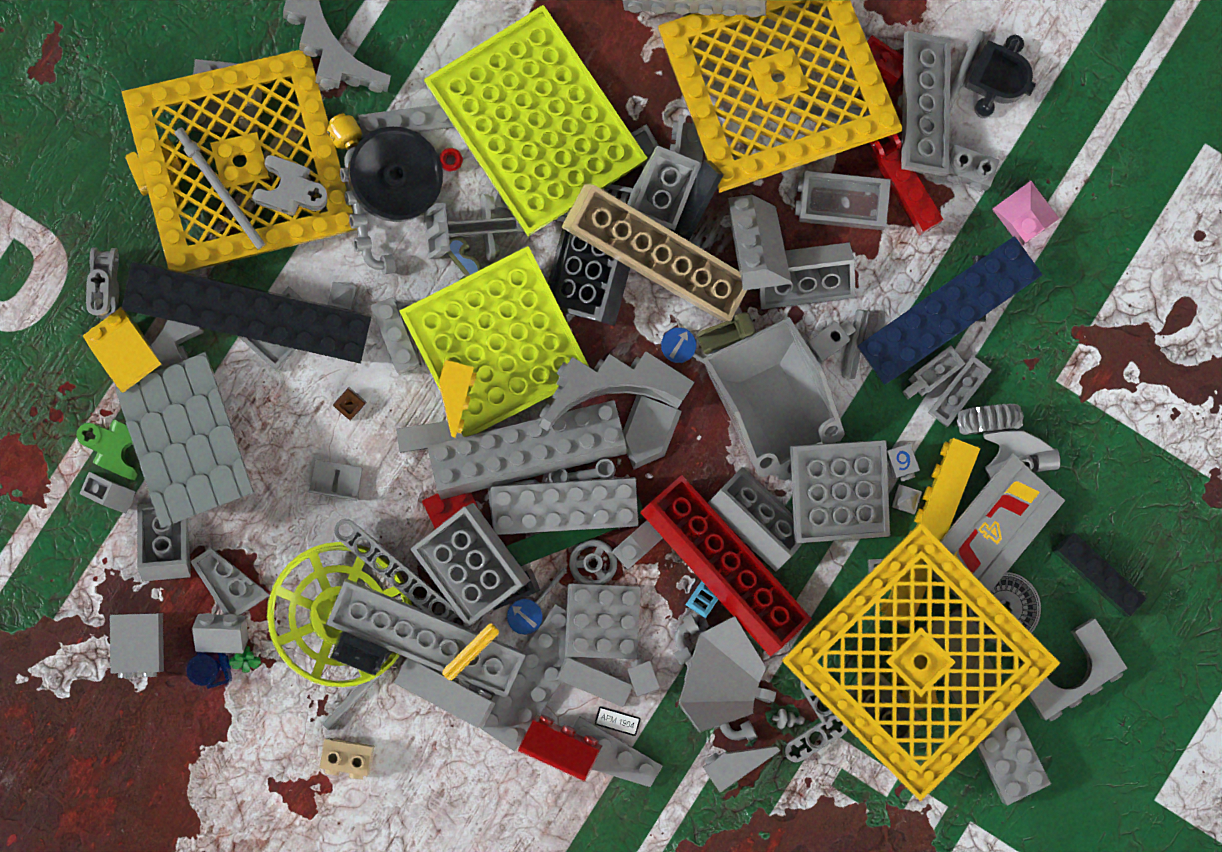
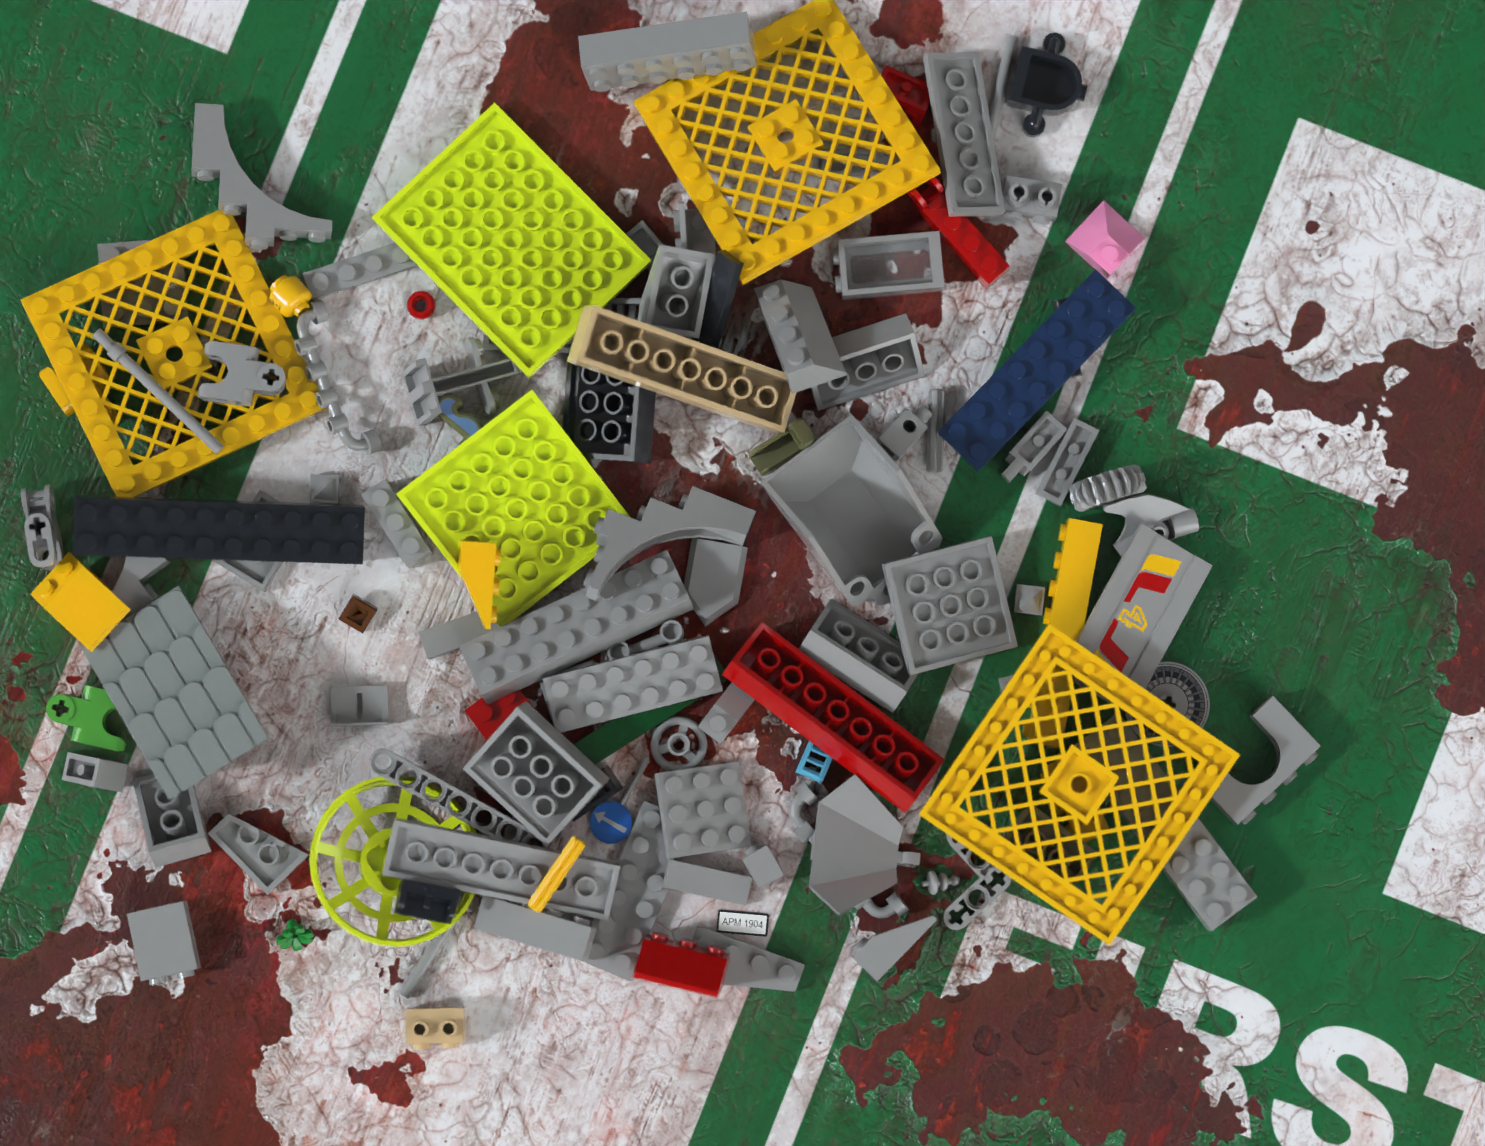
camera: 15 degrees left, 0 degrees up
clear blue piece [186,652,232,689] -> none
light grey brick [192,613,249,653] -> none
black dish [348,126,443,222] -> none
blue piece [661,328,704,363] -> none
light grey brick [887,443,920,481] -> none
black brick [1053,533,1147,617] -> none

